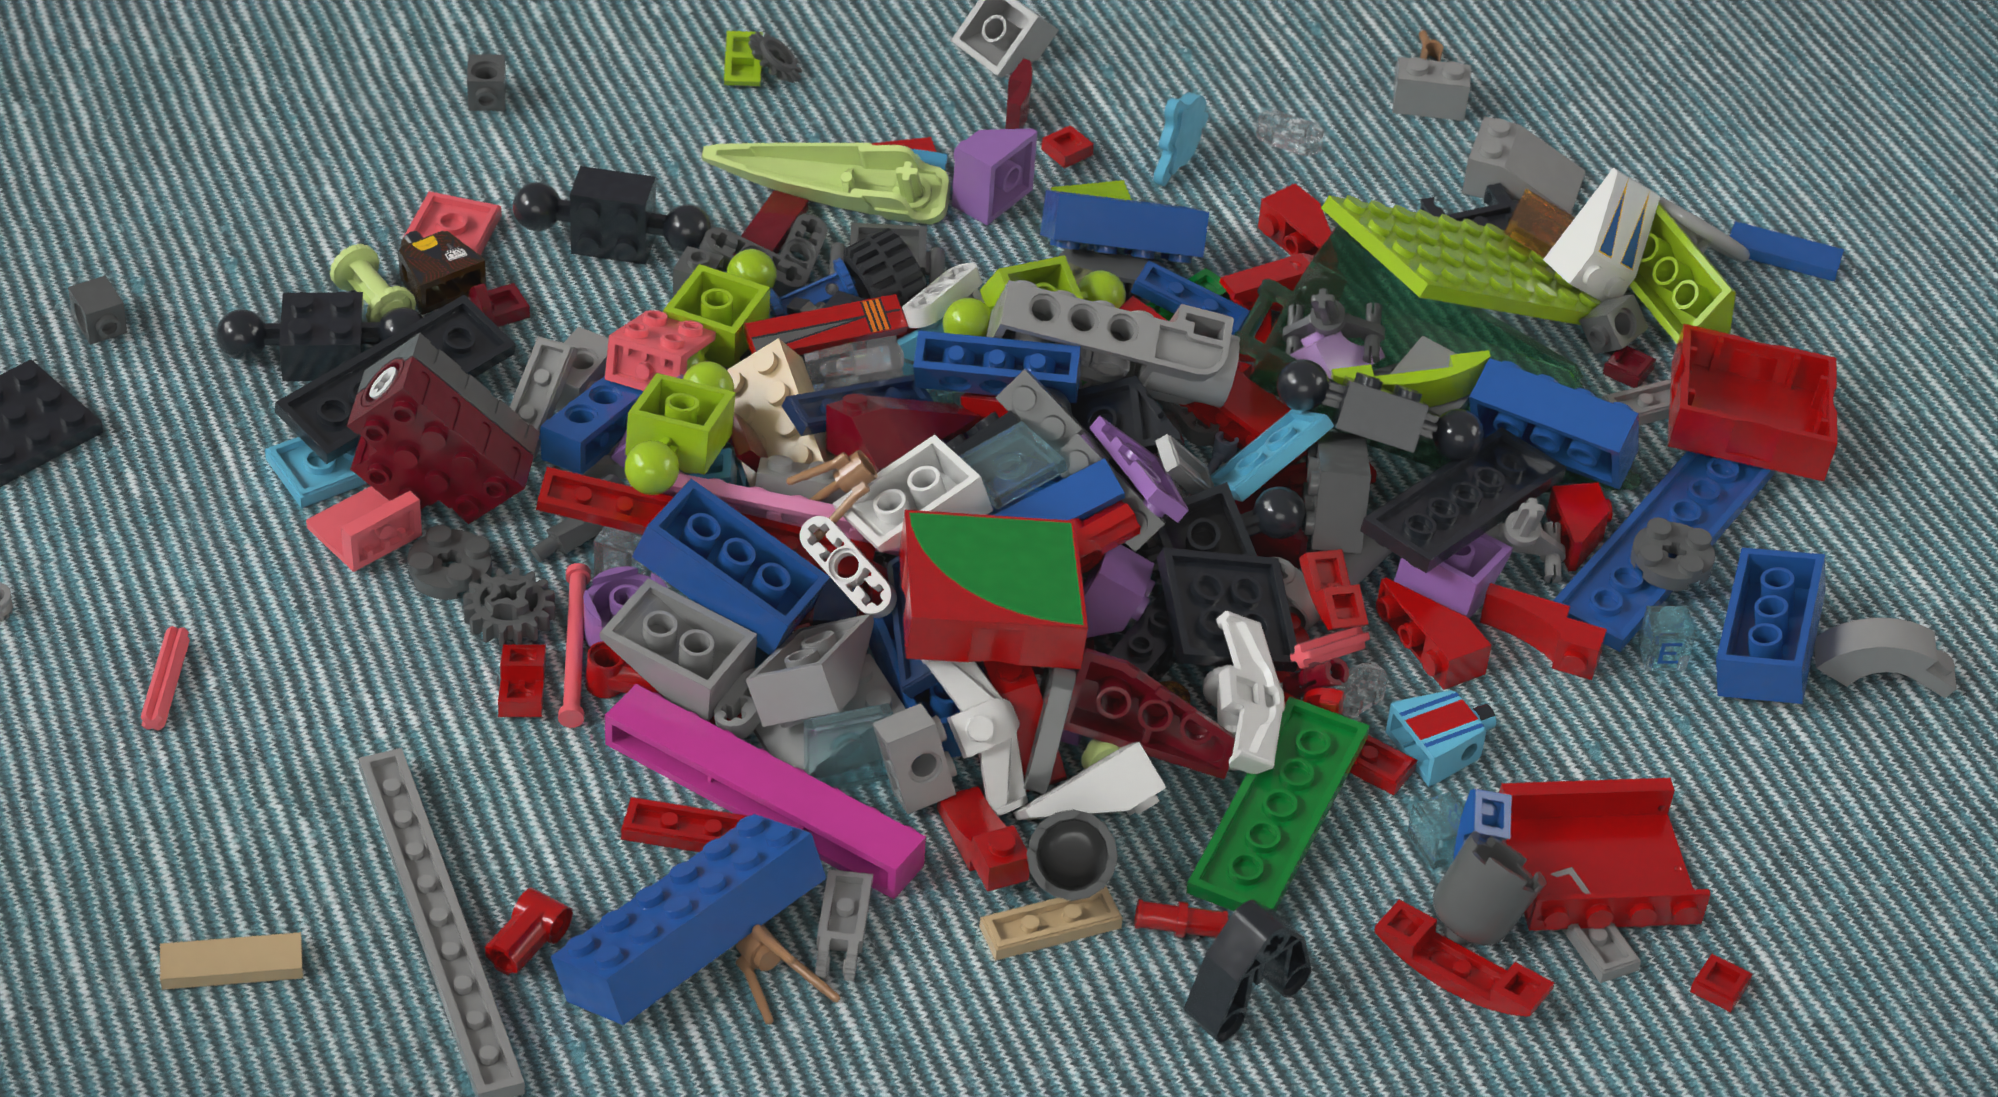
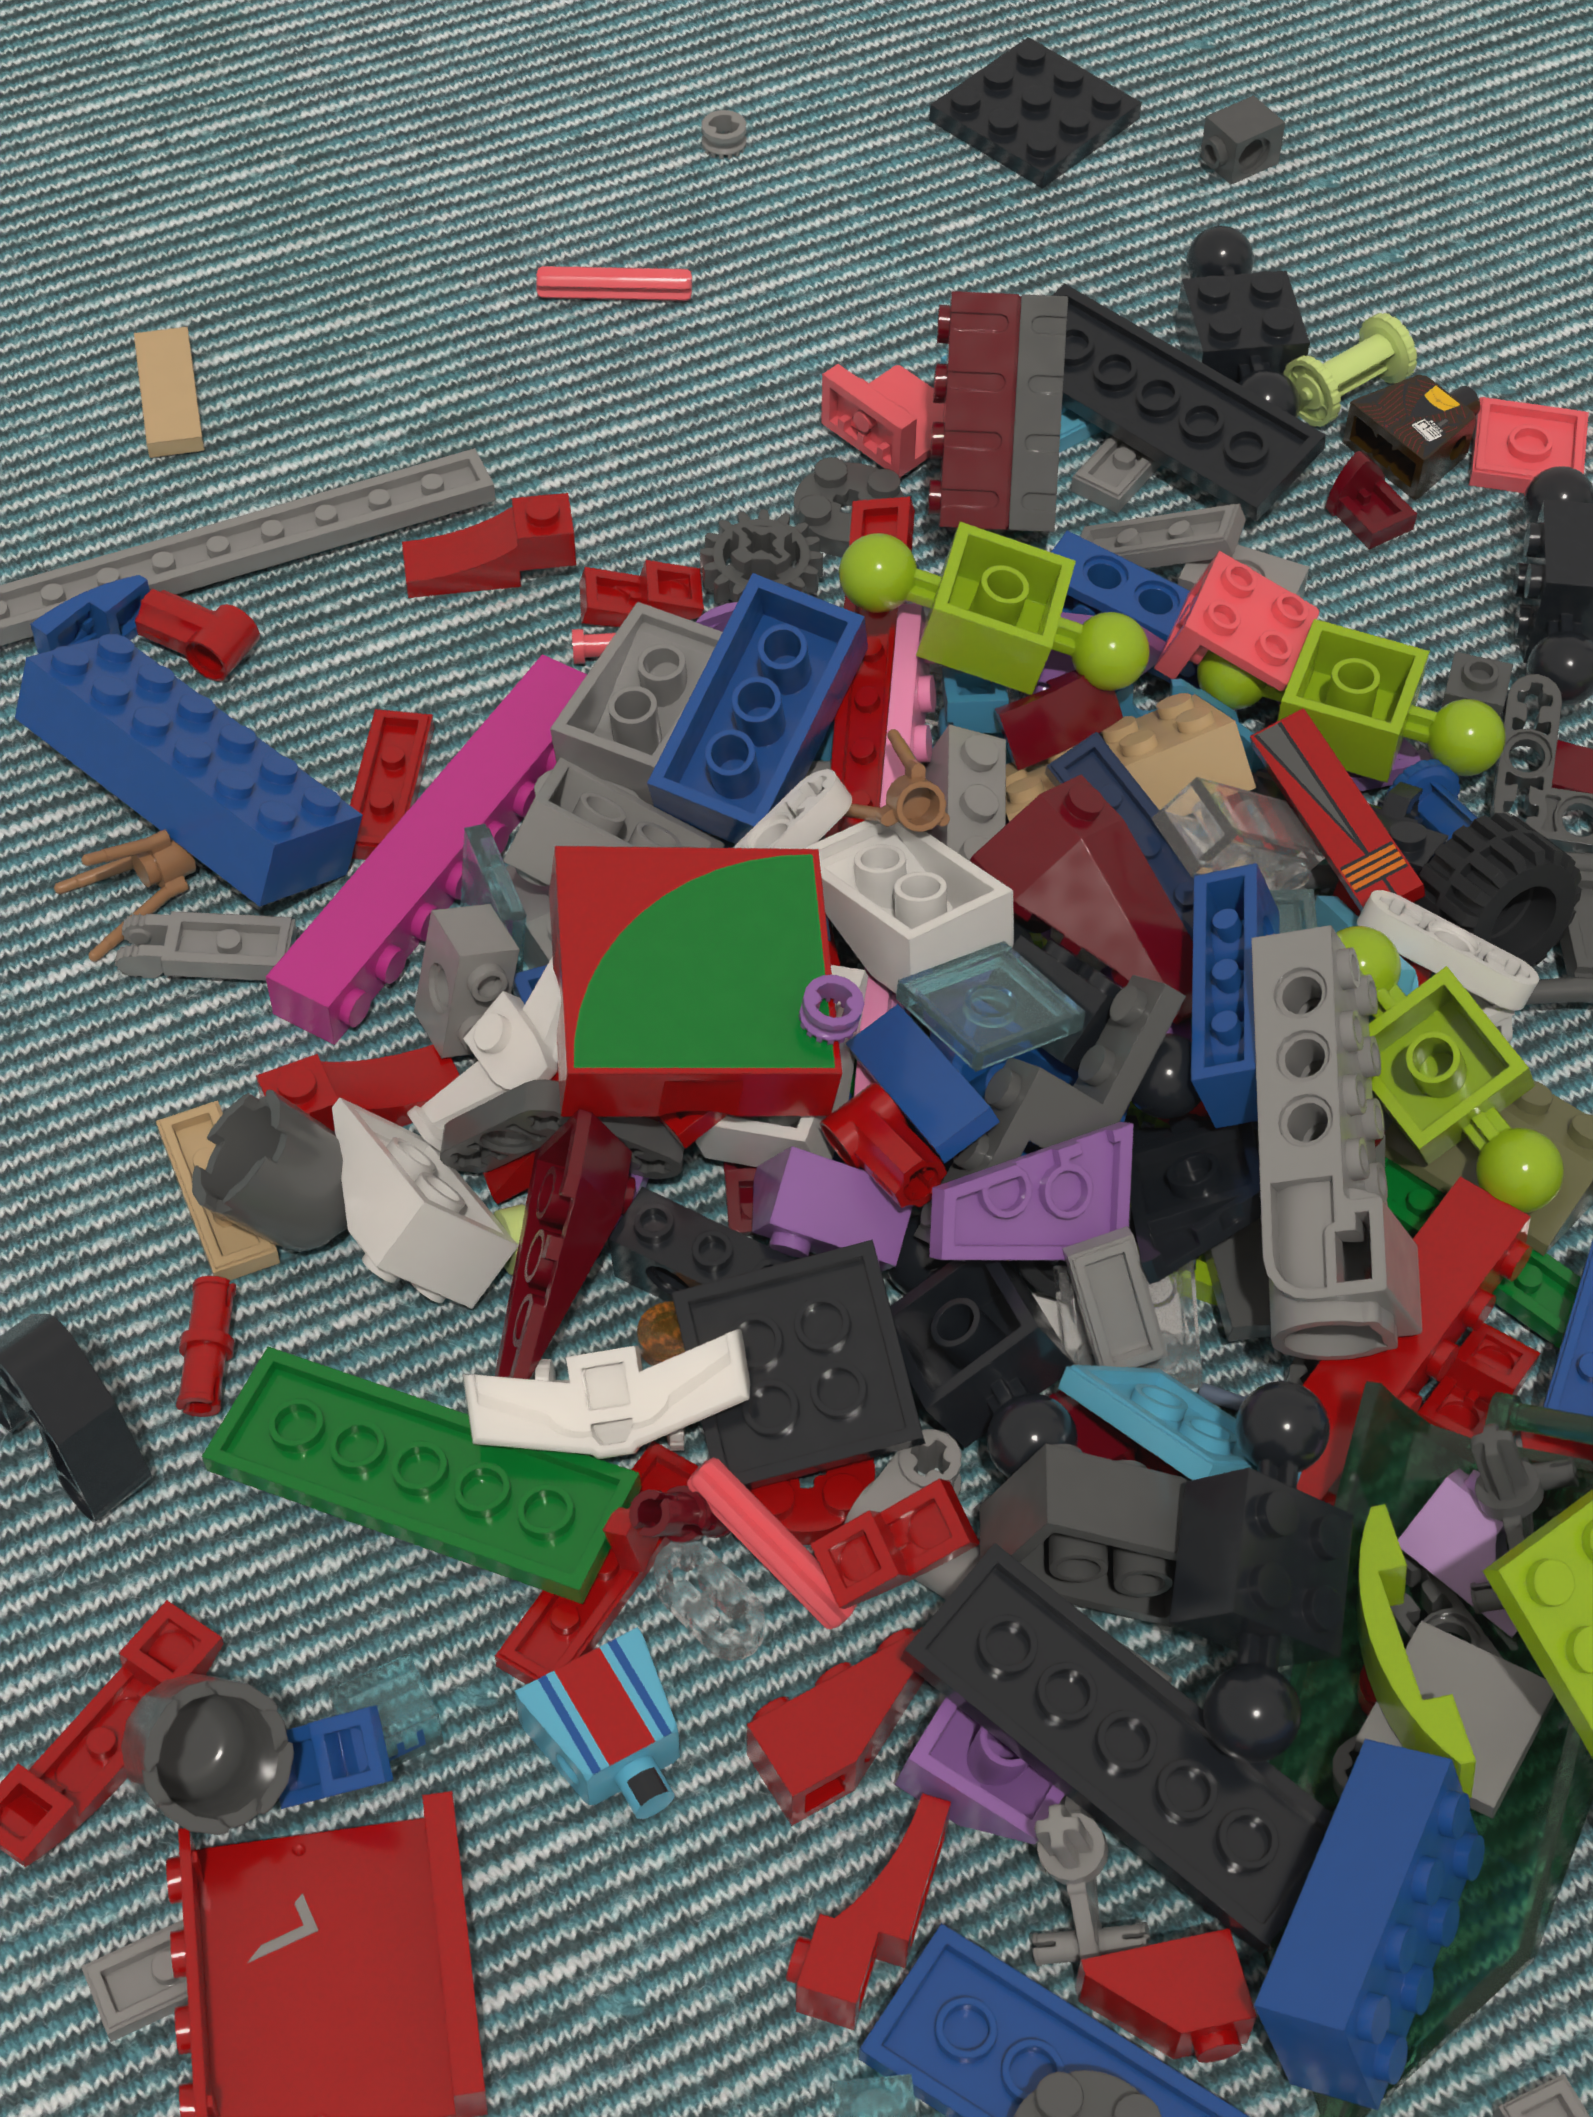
camera: 90 degrees right, 10 degrees up
none -> blue slope [30,575,150,654]
none -> red slope [402,493,576,598]
none -> medium lavender bush [798,975,864,1045]

